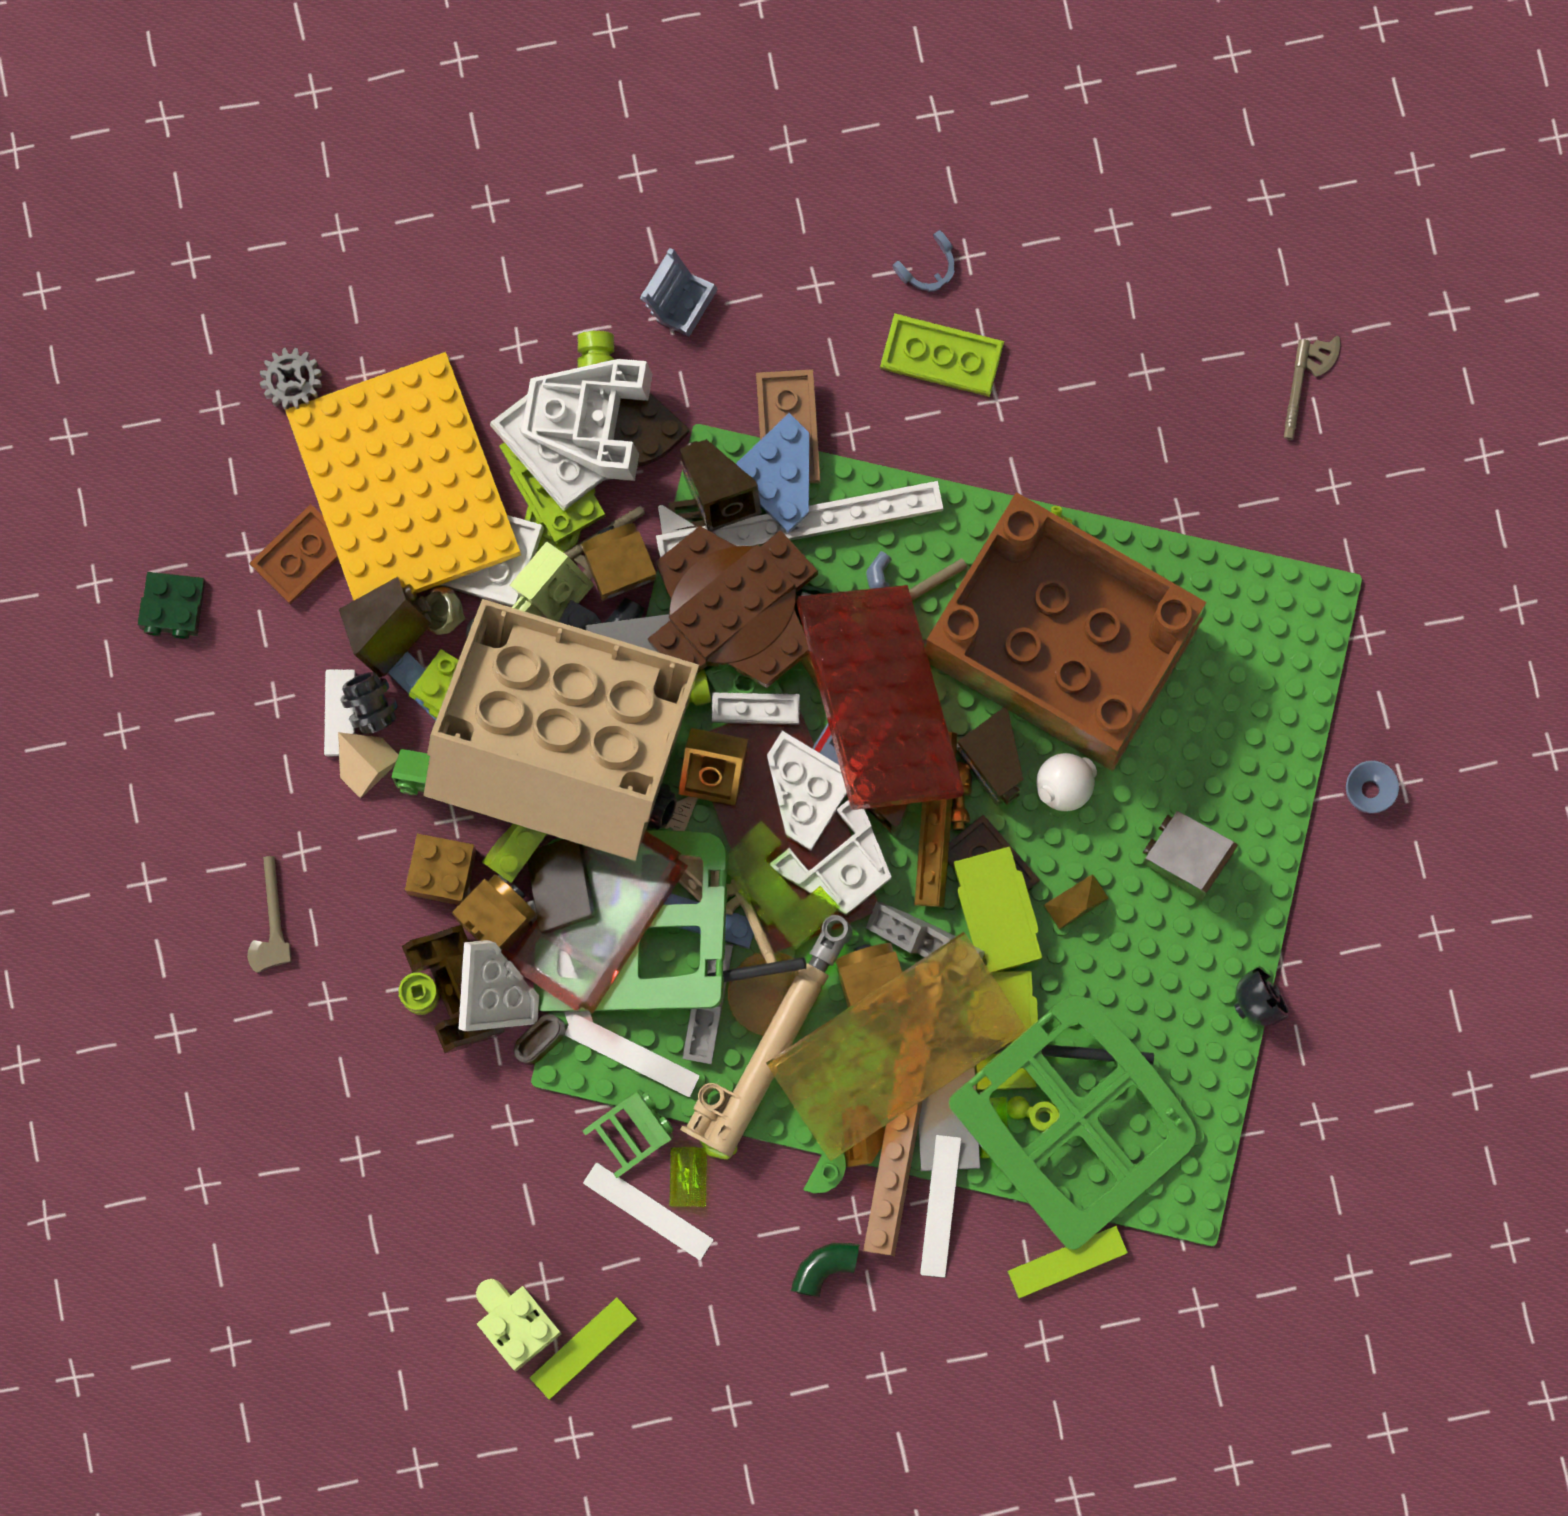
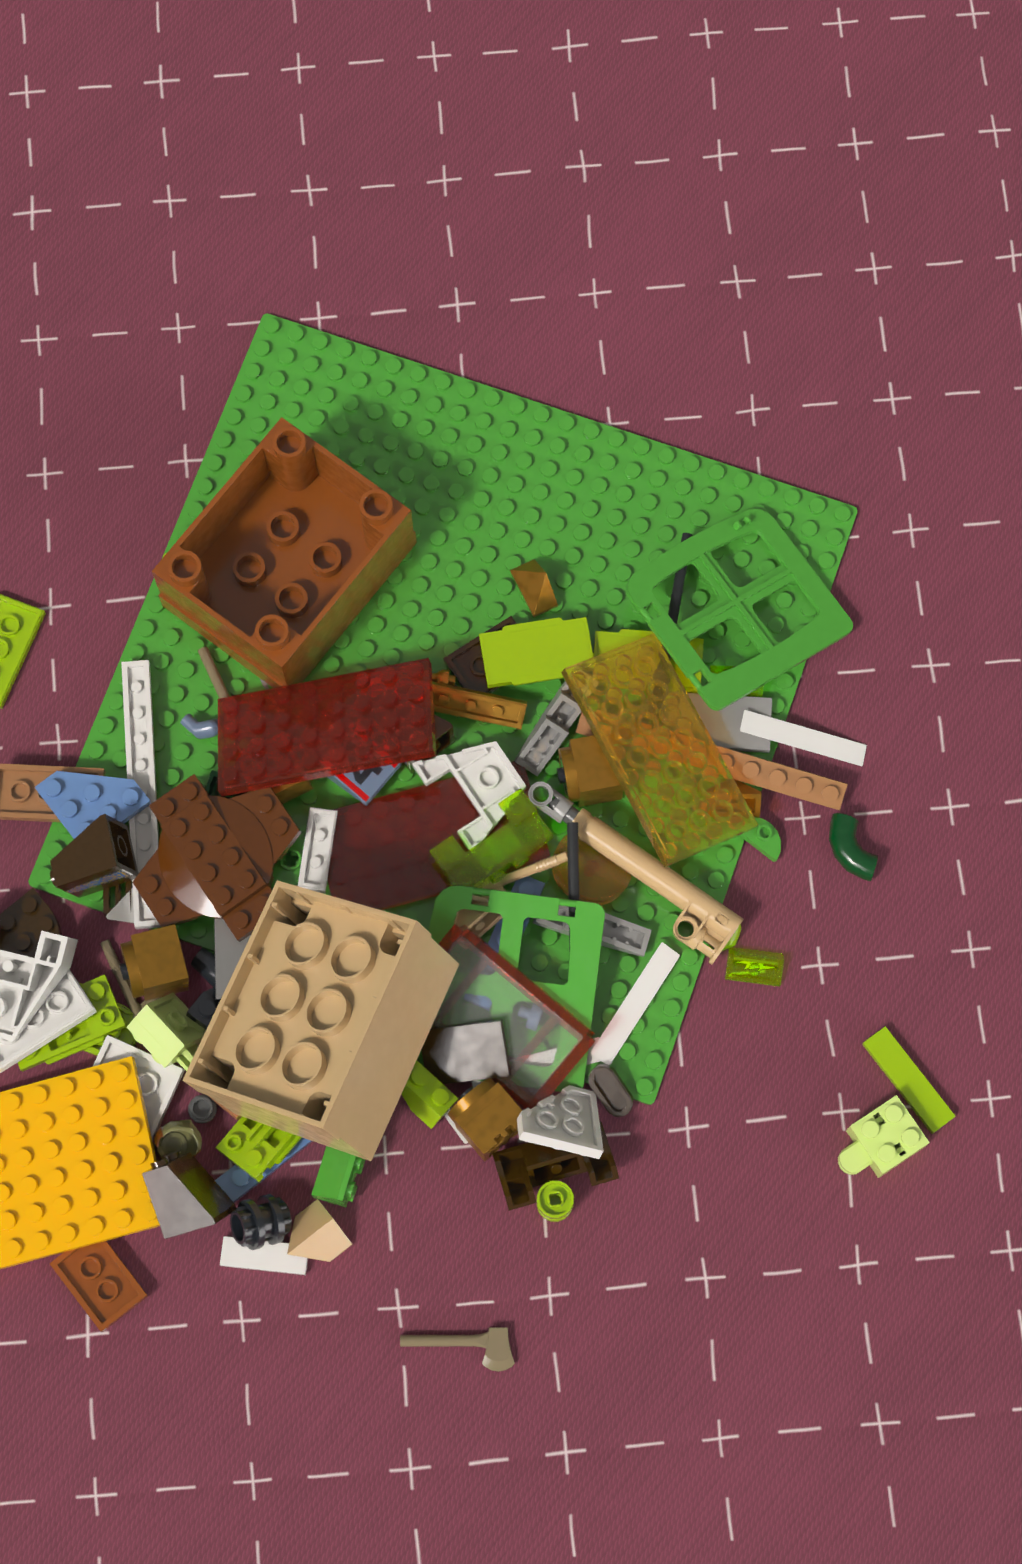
camera: 85 degrees left, 5 degrees down
dark green plate [137,572,205,639] -> none
pearl gold brick [405,833,476,905] -> none
bright green plate [583,1089,674,1178] -> none
white sticker [583,1163,713,1260] -> none
pearl gold slope [678,728,748,806] -> none
white plate [767,731,857,851] -> none
dark brown slope [956,707,1023,806] -> none
lime plate [1006,1096,1059,1132] -> none
lime tile [1007,1226,1128,1299] -> none
white brick [1036,753,1097,811] -> none
slope [1142,811,1238,901] -> none
black cylinder [1234,966,1289,1026] -> none
dark tan piece [1284,336,1340,440] -> none
sand blue piece [1346,761,1399,814] -> none

